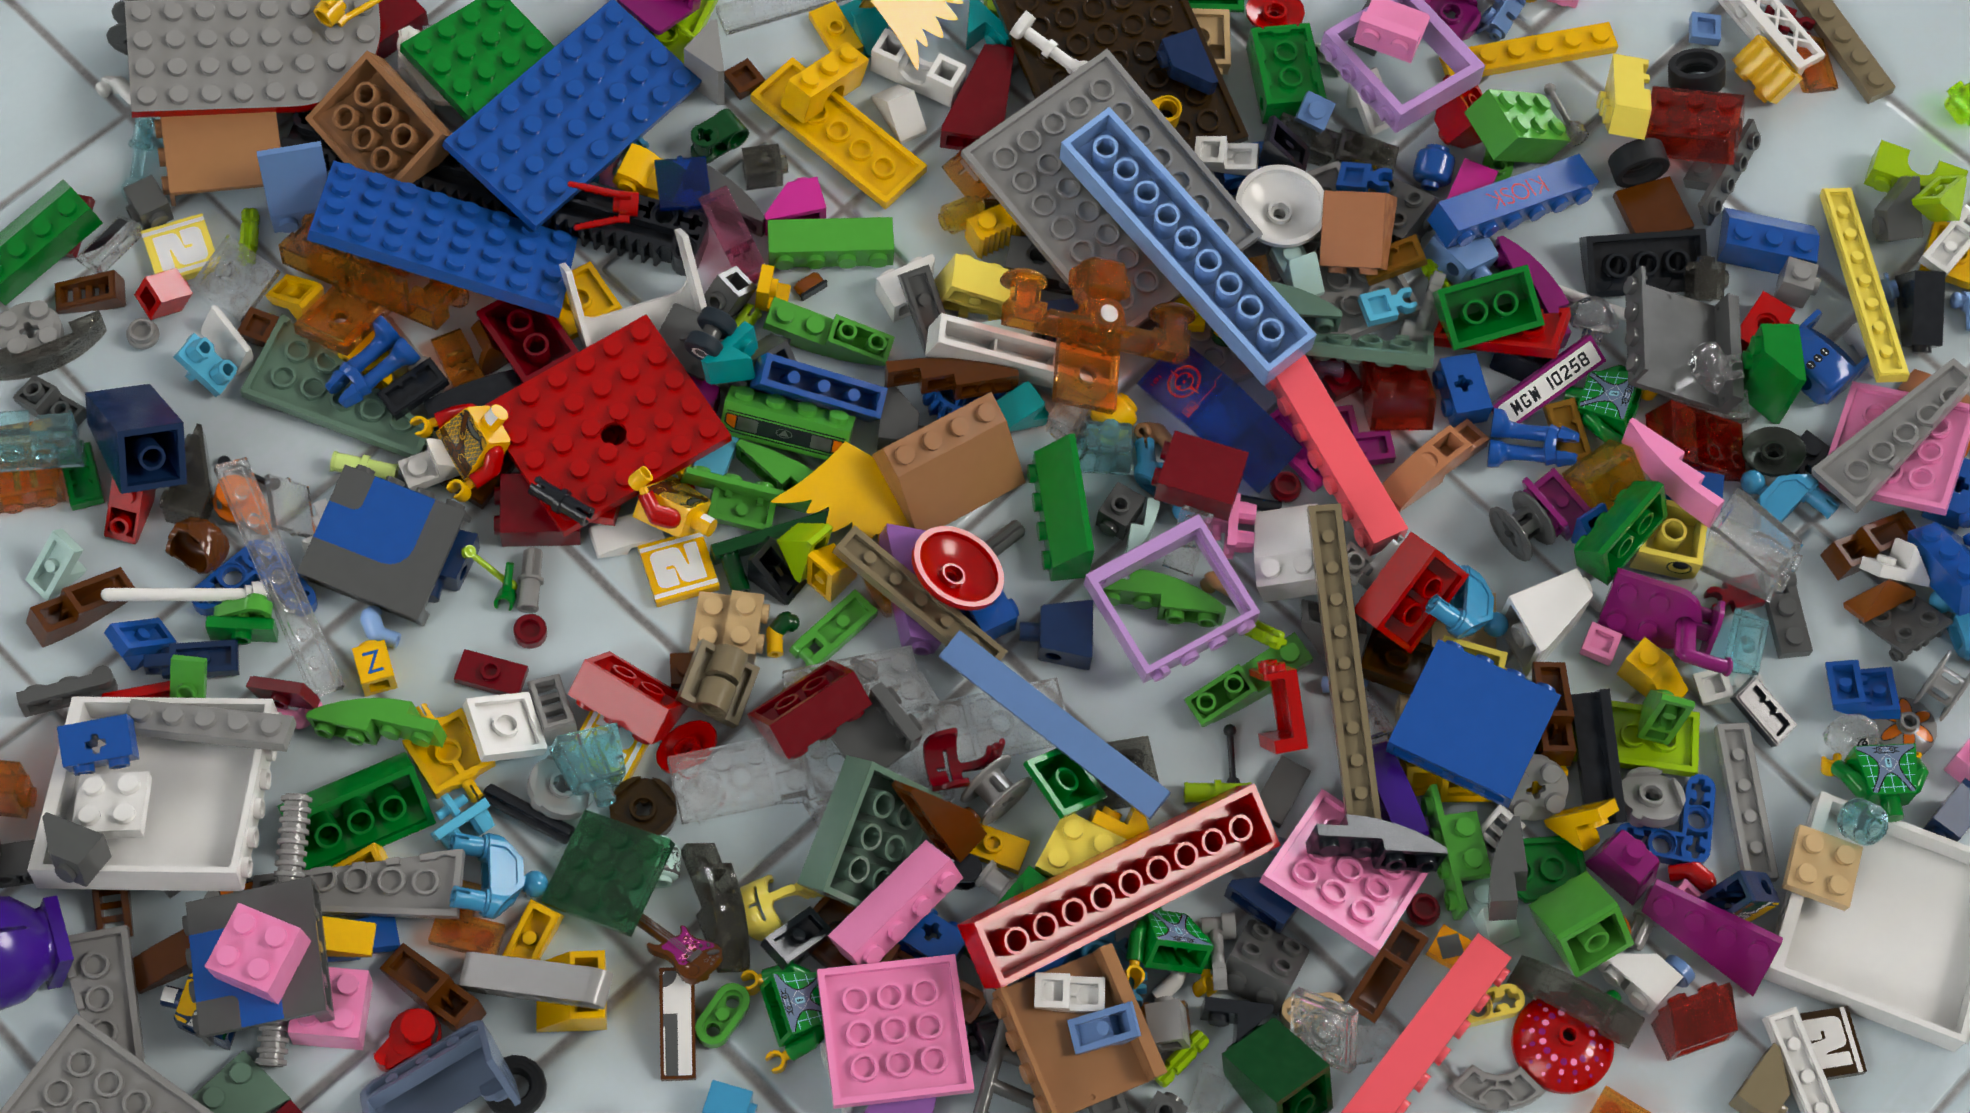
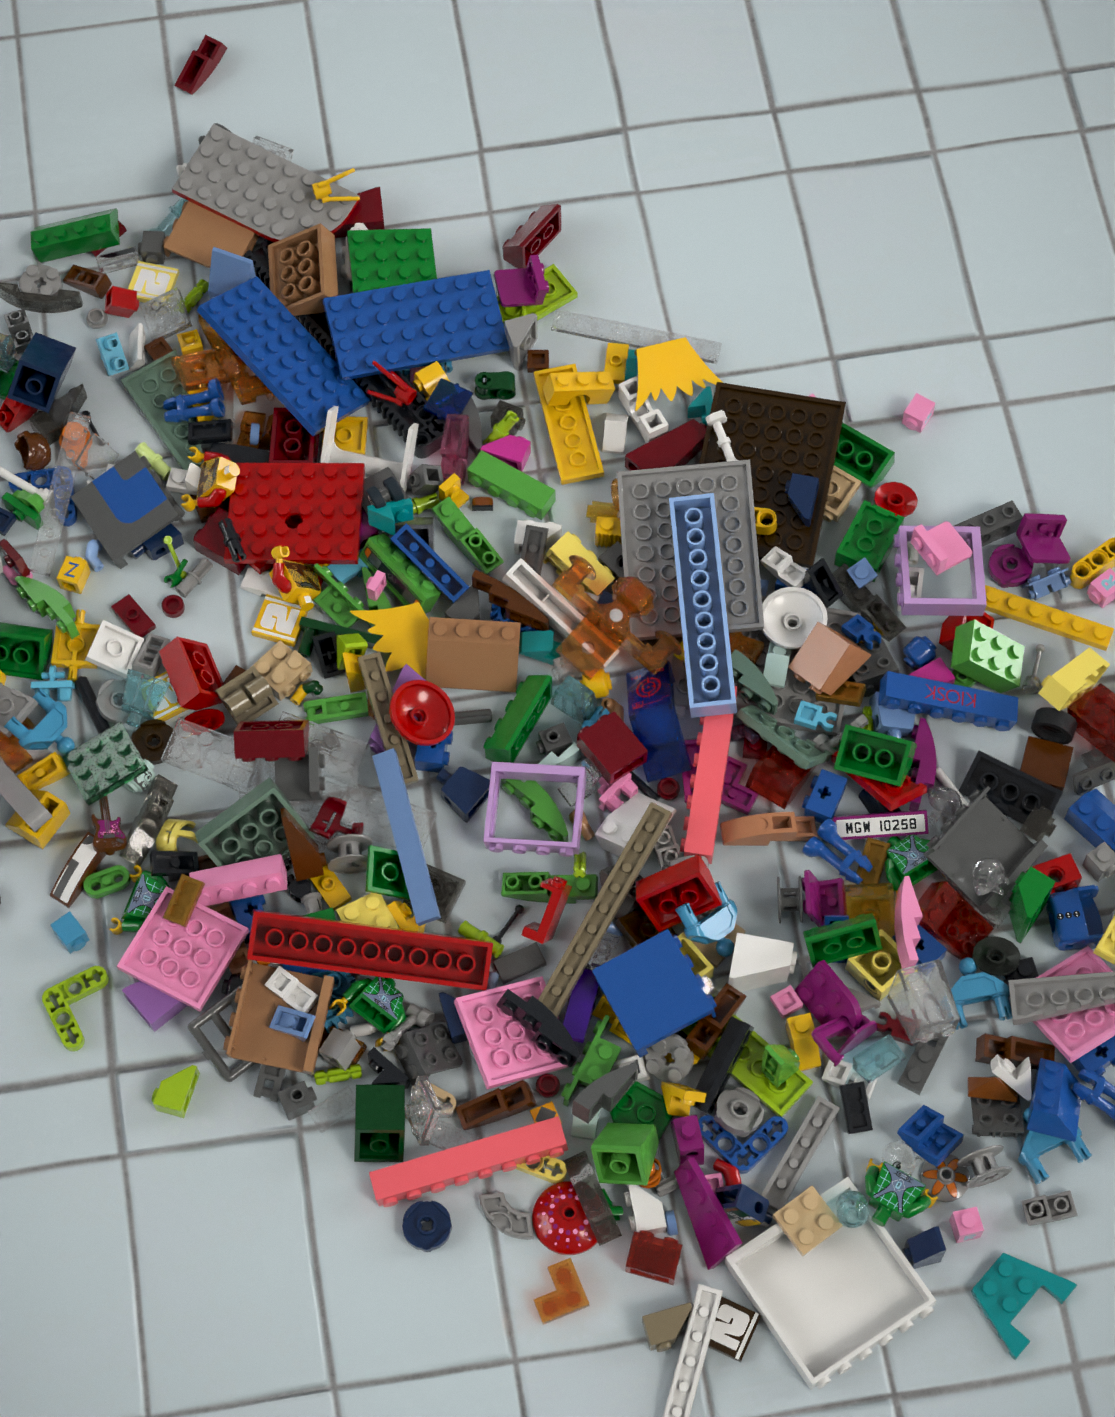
camera: 45 degrees right, 0 degrees up
none -> pearl gold plate [163,874,205,927]
none -> medium blue tile [250,423,260,445]
none -> bright pink plate [366,570,387,601]
none -> lime pin [483,411,519,445]

